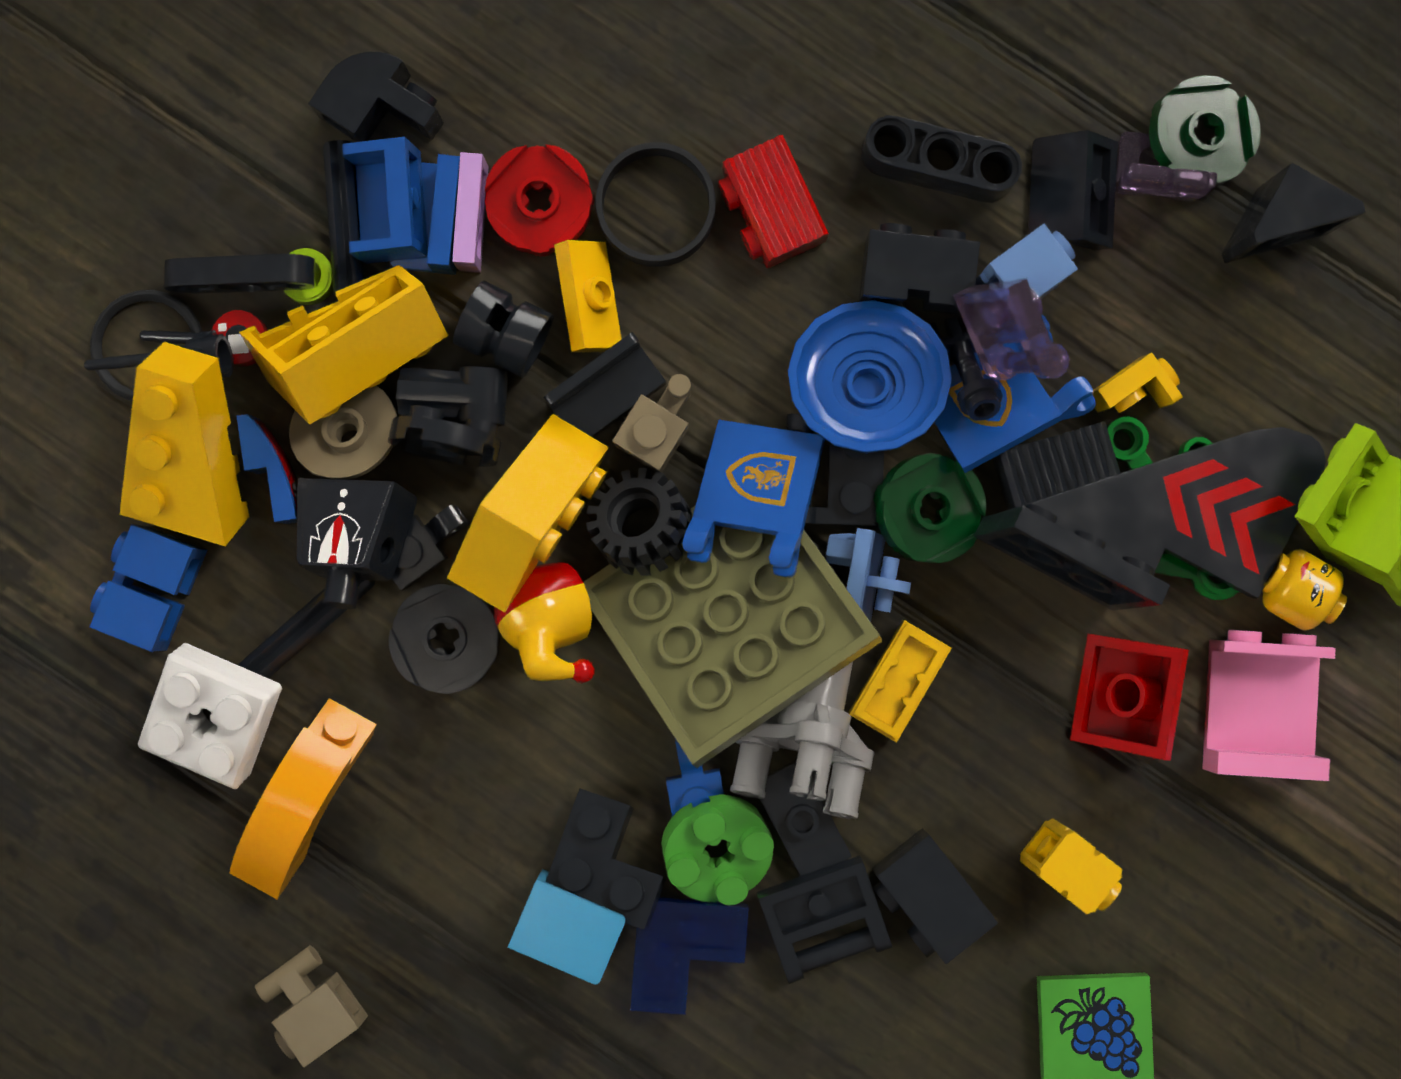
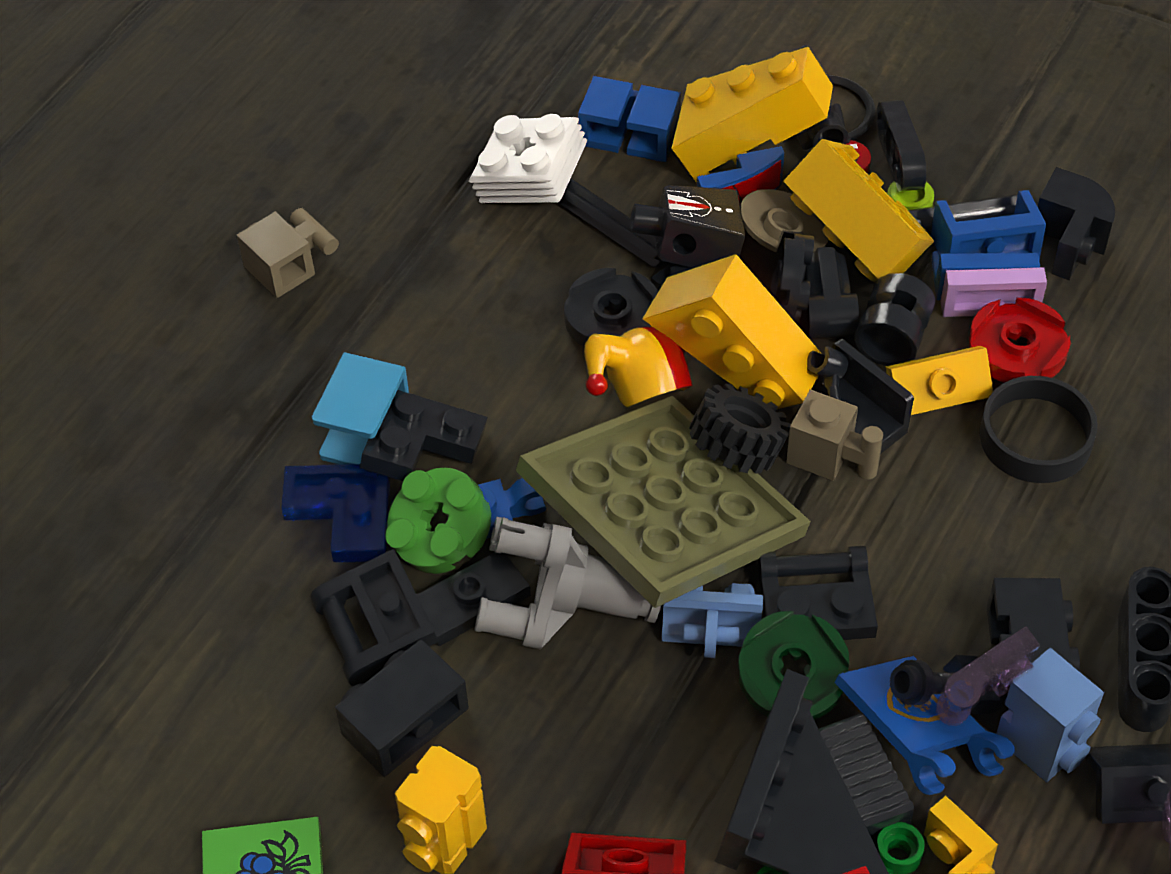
camera: 90 degrees right, 35 degrees down
light orange arch [229,698,377,900] -> none
blue flag [682,420,825,577] -> none
red brick [717,135,829,269] -> none
blue hat [788,300,952,453] -> none
yellow plate [848,620,952,743] -> none
none -> black hand [807,346,848,400]

